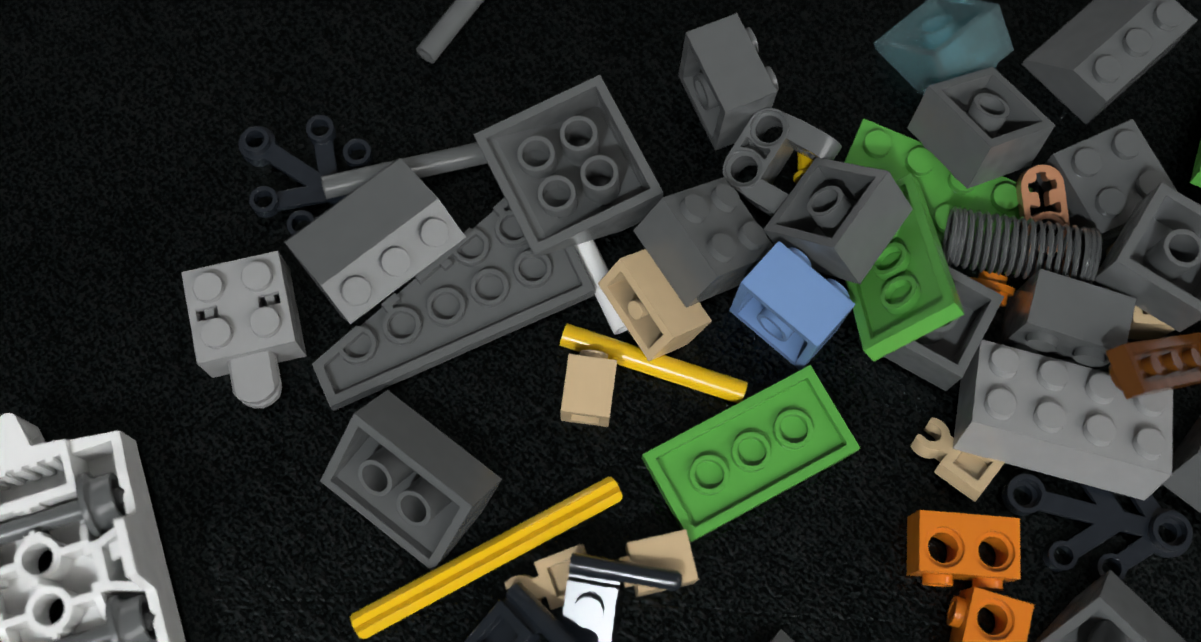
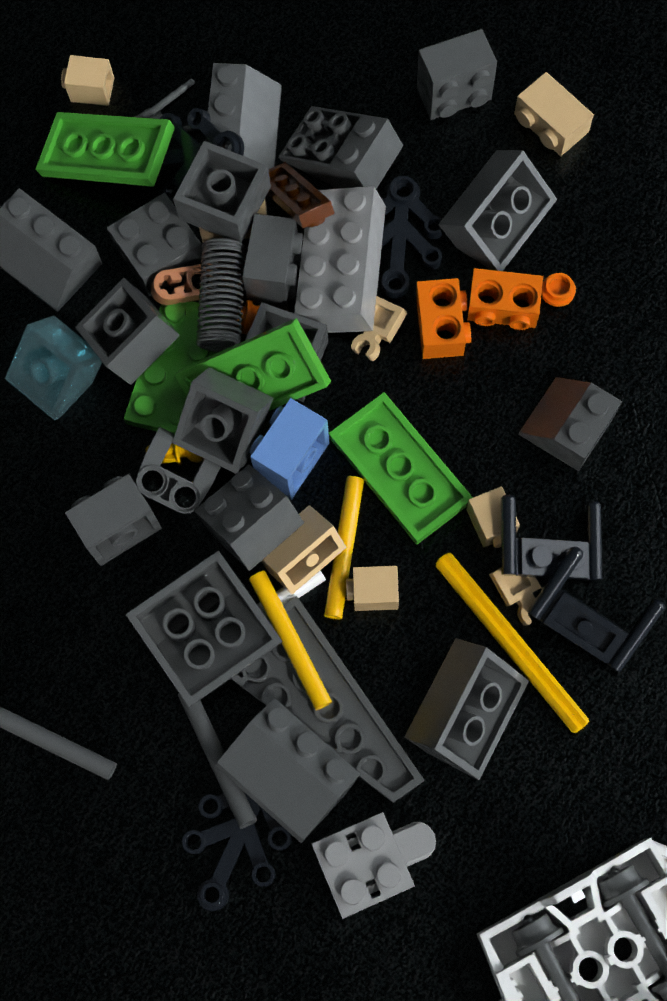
camera: 90 degrees left, 0 degrees up
none -> yellow piece [249,571,332,711]

